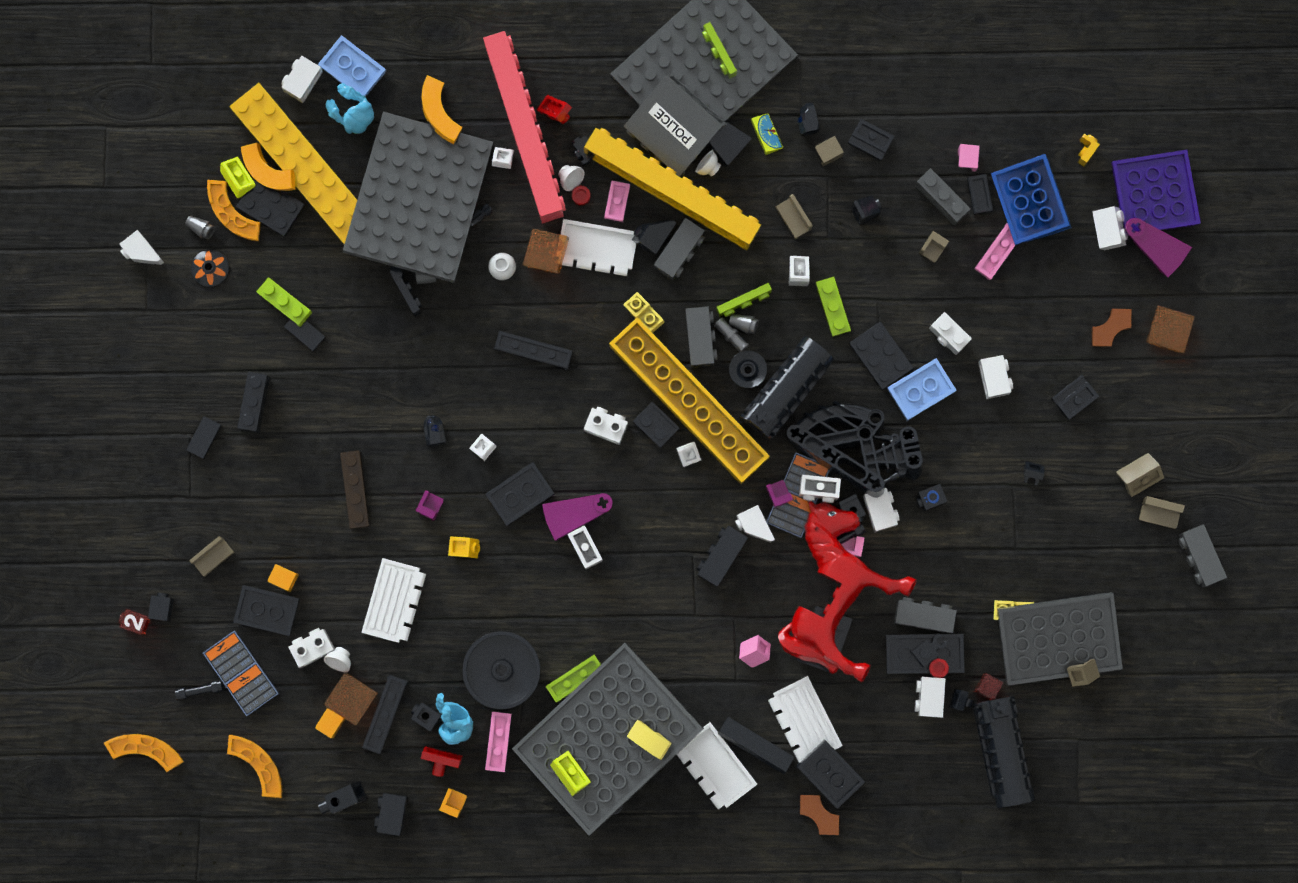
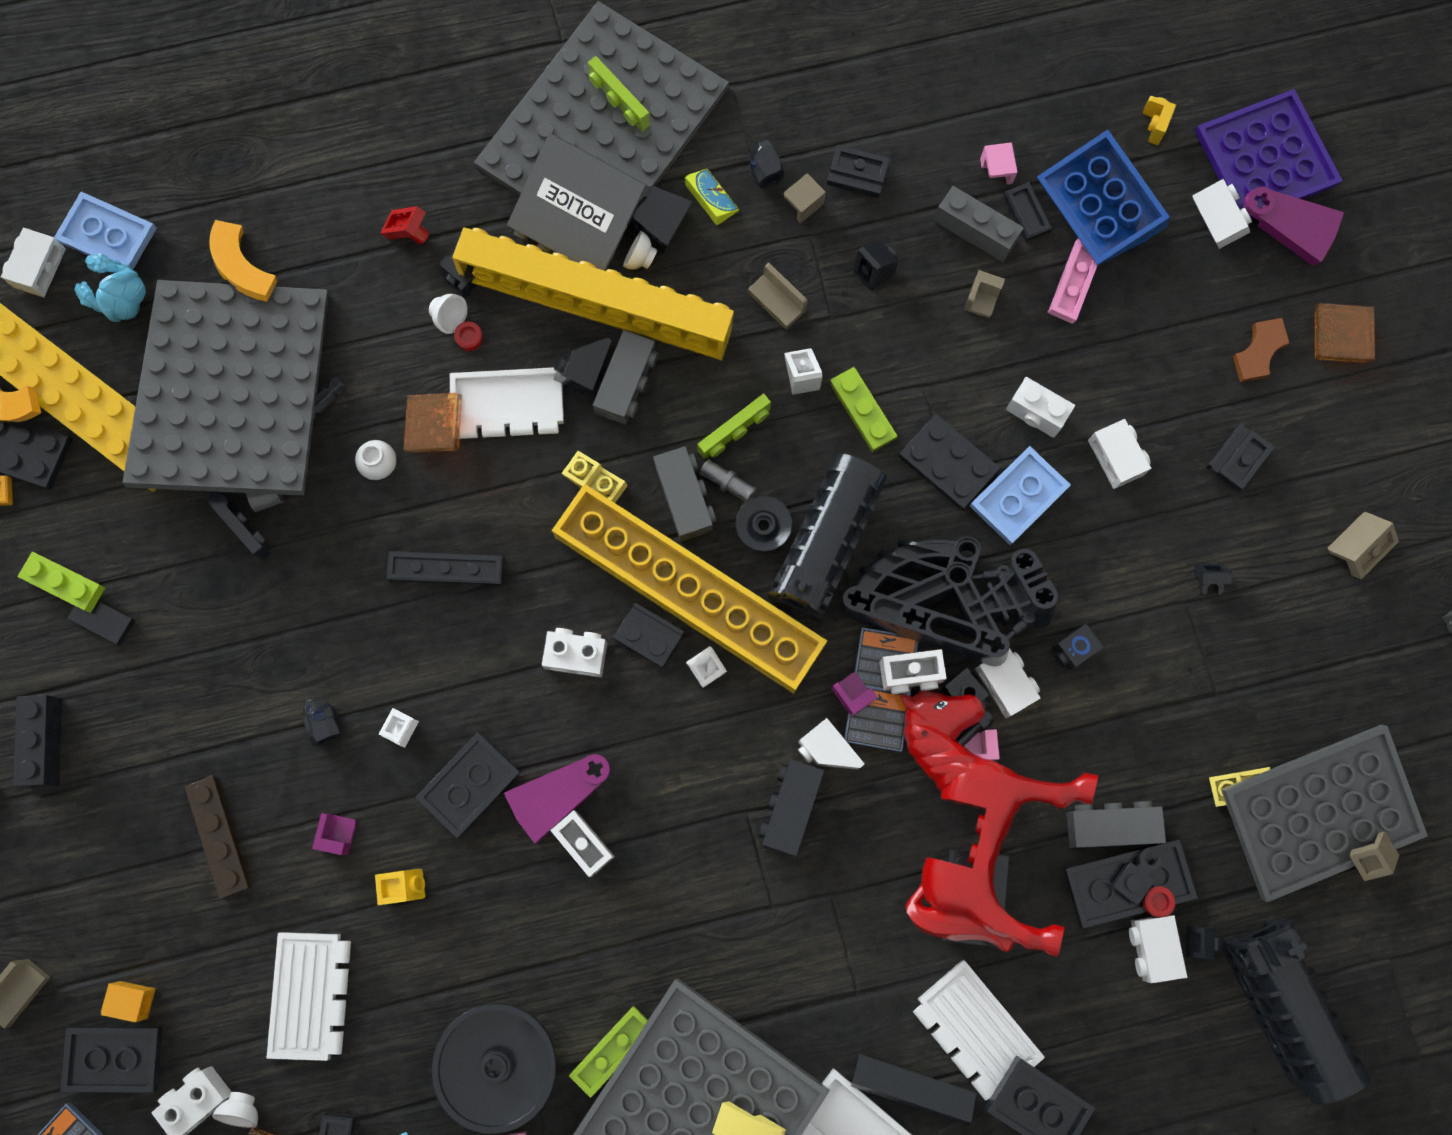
camera: 15 degrees left, 5 degrees down
coral brick [483,31,566,224] -> none
white tile [492,147,514,169] -> none
bright pink plate [604,181,630,222] -> none
flat silver cone [729,314,759,335] -> none
bright pink panel [739,635,771,667] -> none
clear red brick [974,673,1003,700] -> none
dark tan panel [1139,496,1185,529] -> none

